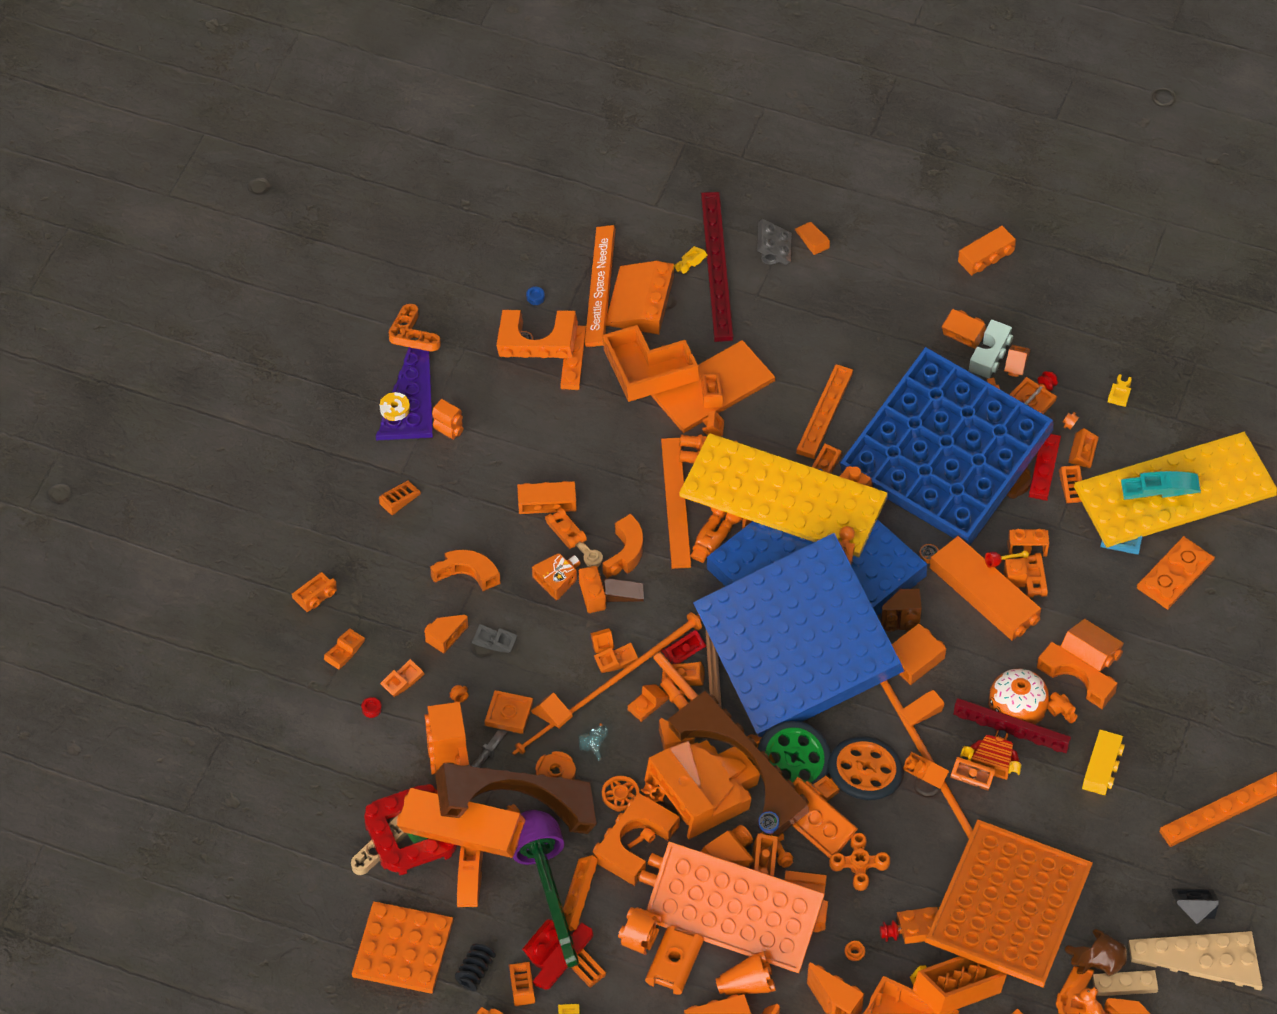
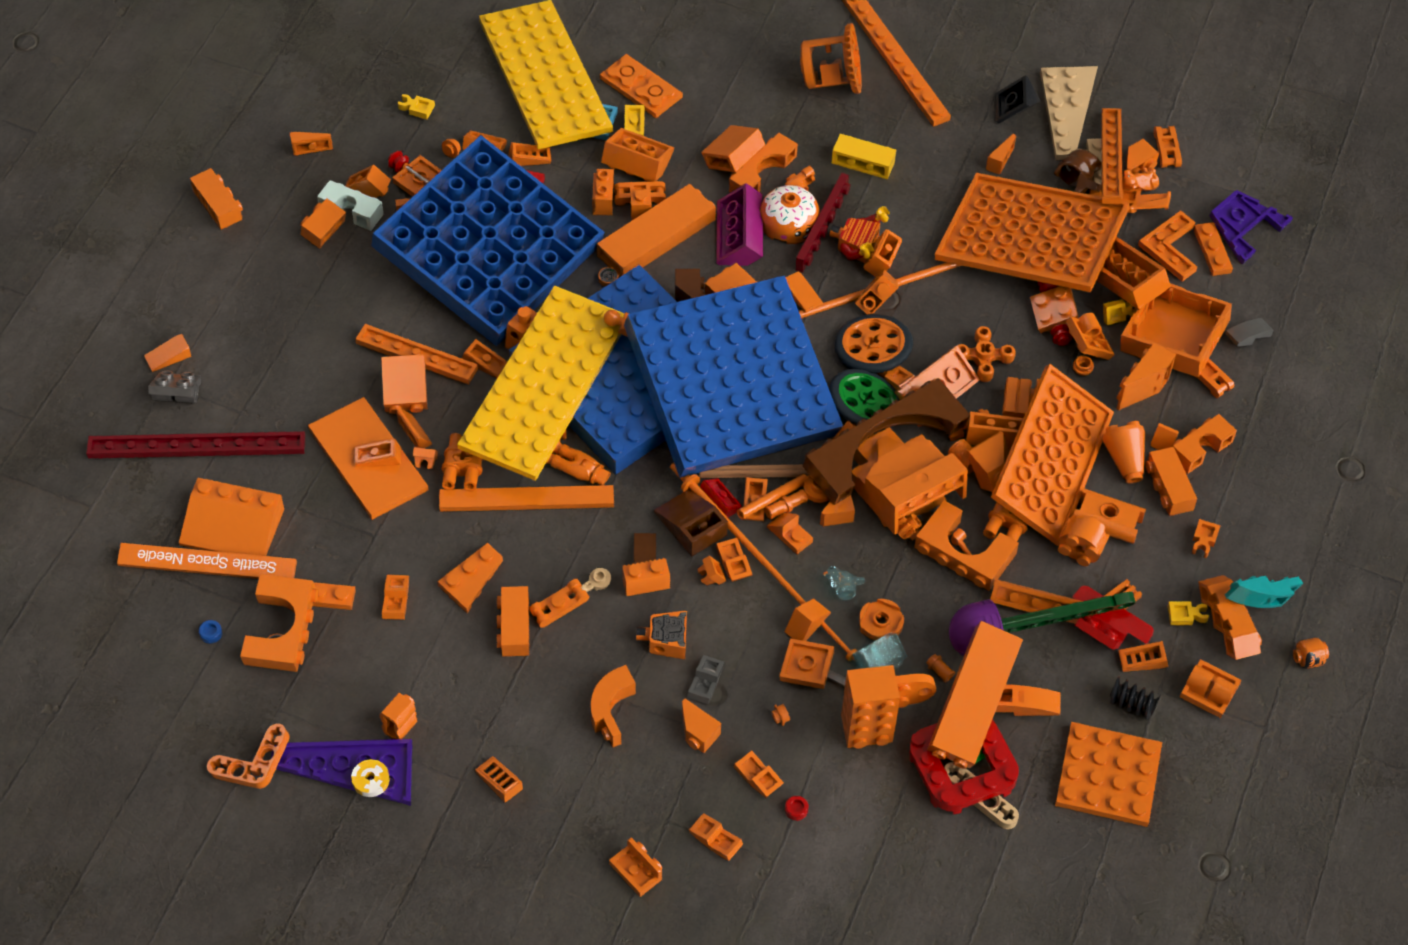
camera: 90 degrees left, 0 degrees up
reddish brown arch [435,763,597,834] -> none
orange torso [532,554,580,601] -> none
orange piece [602,325,699,402] -> none
orange wheel [602,776,639,812] -> none
orange arch [603,513,643,579] -> none
yellow plate [674,246,707,274] -> none
tile [759,812,779,833] -> none
red hinge [985,550,1029,568] -> none
teal slope [1121,471,1201,500] -> none
none -> orange slope [290,132,333,156]
none -> orange brick [381,354,428,414]
none -> orange slope [382,575,409,620]
none -> orange slope [397,408,432,448]
none -> orange wing [438,543,503,613]
none -> orange slope [601,128,675,182]
none -> yellow plate [624,105,645,136]
none -> torso [636,611,687,659]
none -> reddish brown slope [654,489,728,557]
none -> magenta slope [717,183,763,266]
none -> orange piece [800,23,862,94]
none -> clear light blue brick [852,633,908,669]
none -> orange slope [986,134,1016,174]
none -> orange plate [1066,313,1115,360]
none -> orange tile [1101,108,1123,204]

